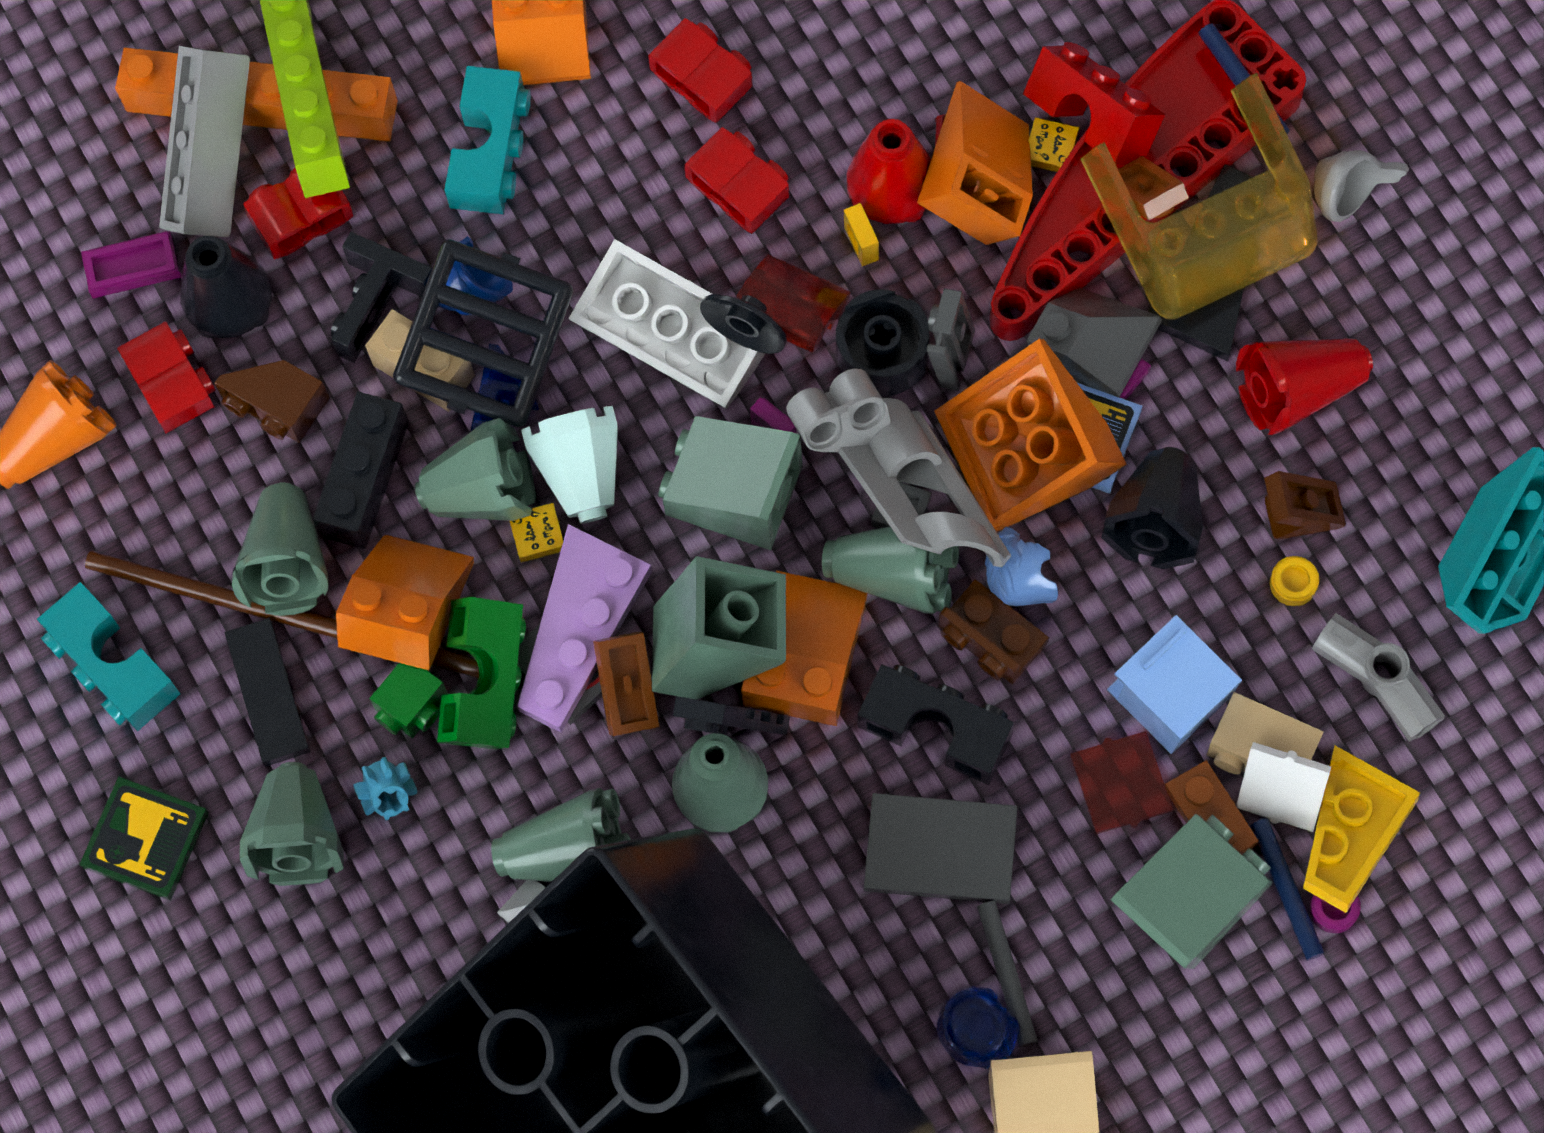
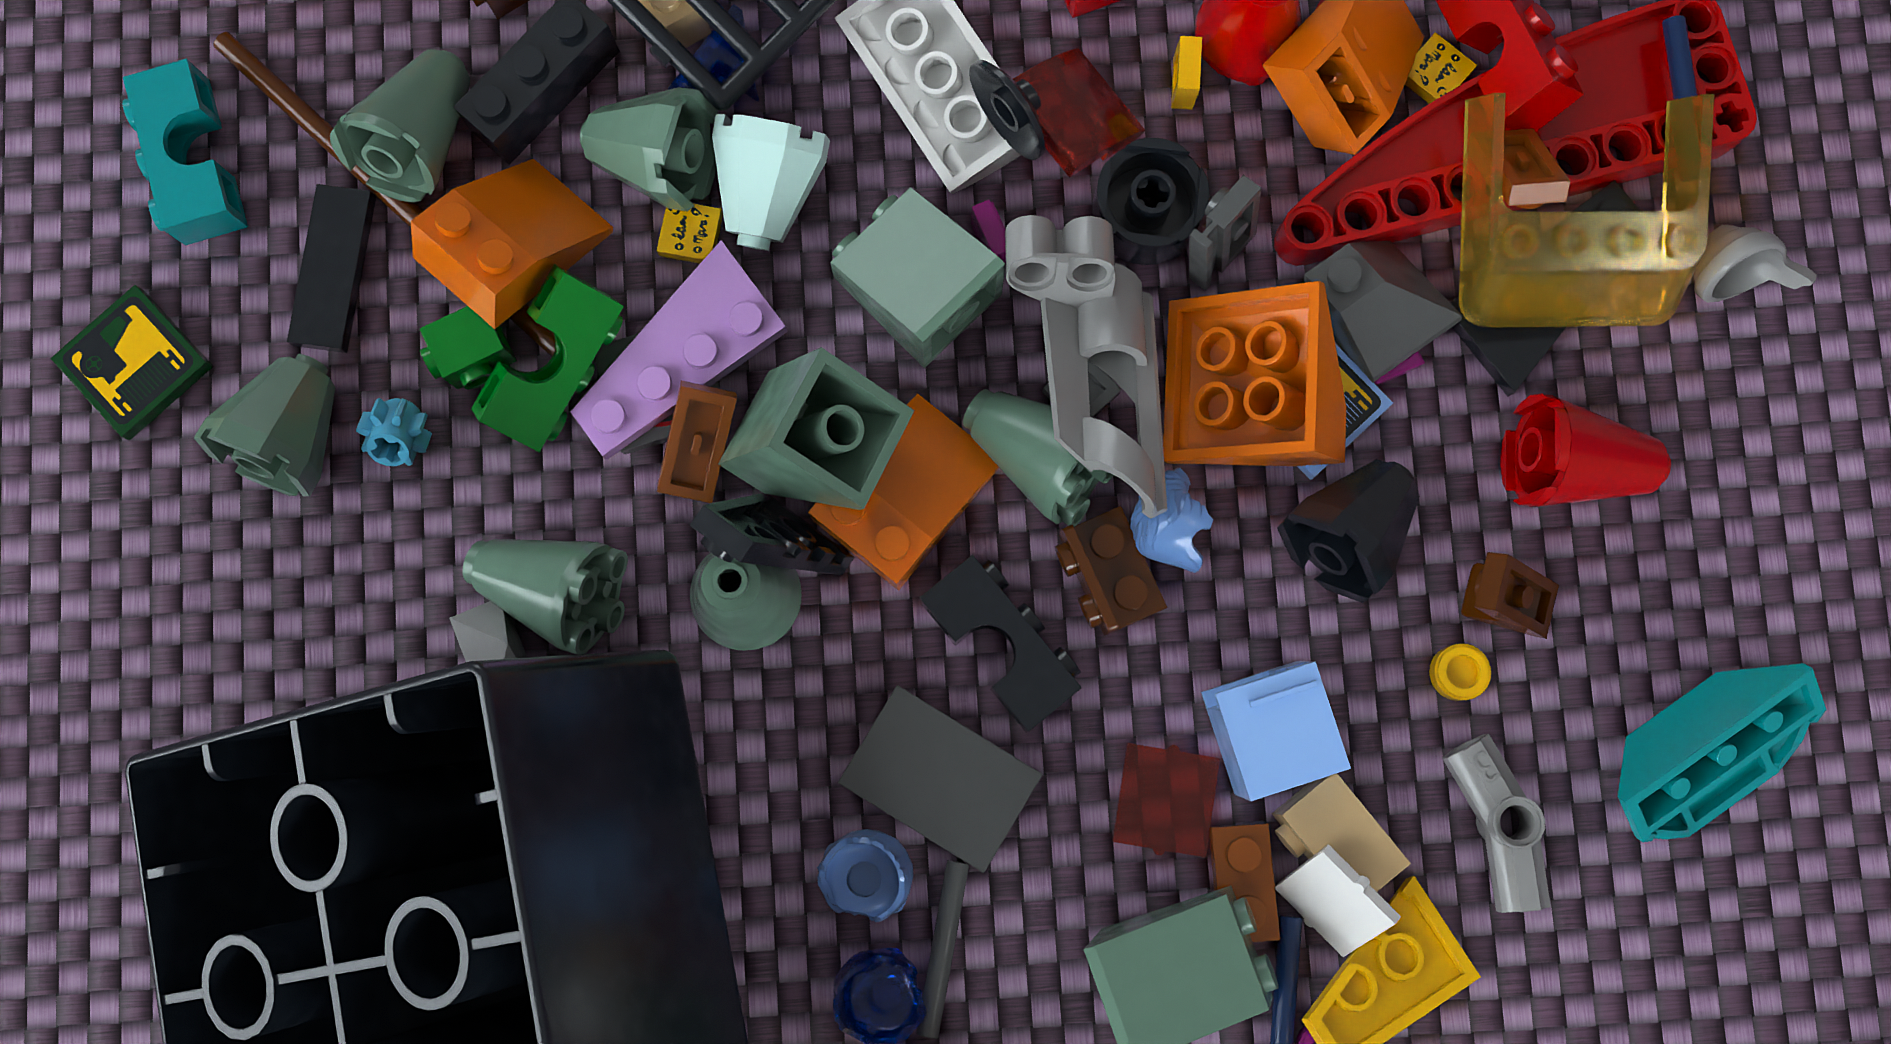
camera: 20 degrees right, 10 degrees up
none -> medium blue hair [817,829,914,922]

